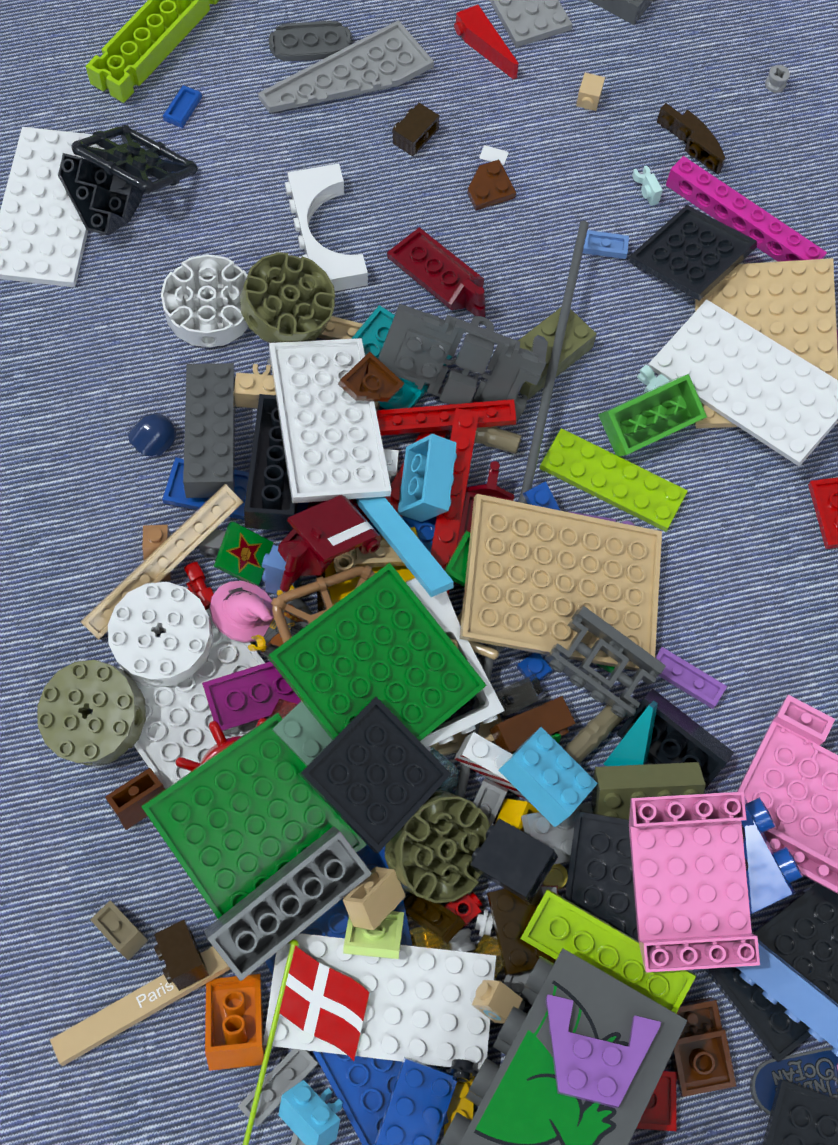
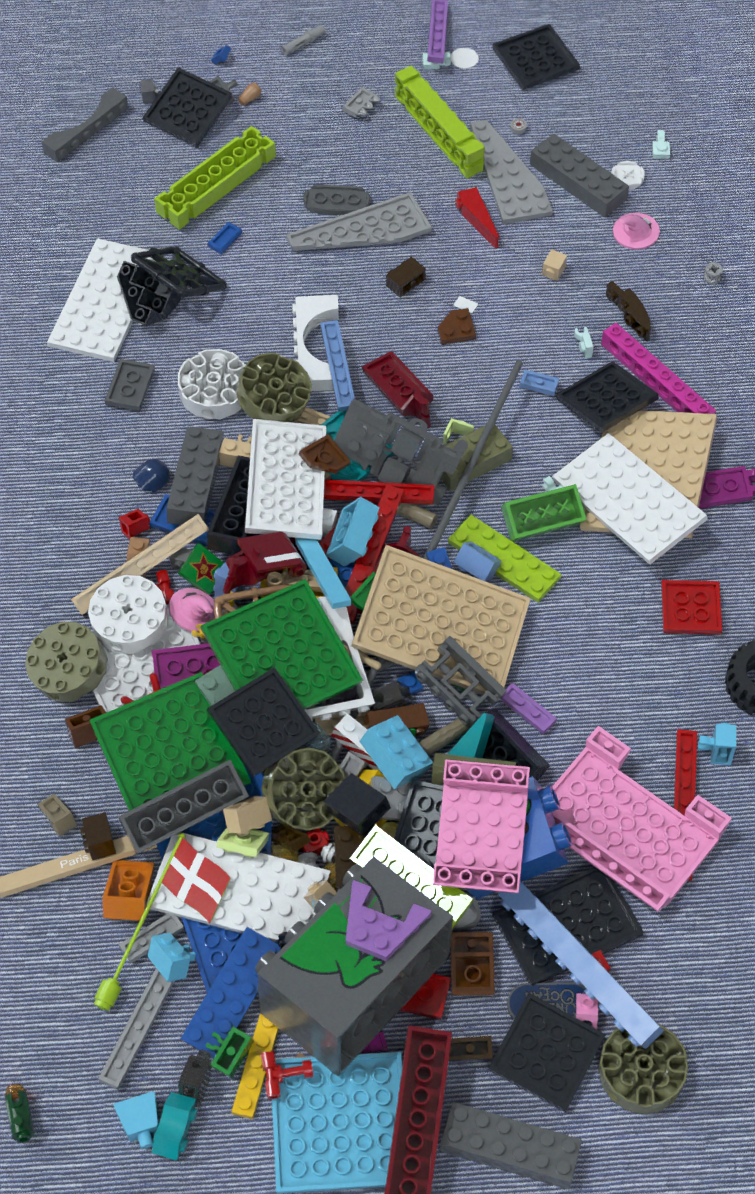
camera: 15 degrees right, 10 degrees down
none -> dark grey plate [104,359,155,411]
none -> red brick [119,509,150,539]
none -> medium blue plate [320,320,355,412]
none -> yellowish green bracket [443,418,474,445]
none -> medium blue brick [454,541,502,582]
none -> bright pink piece [613,213,660,250]

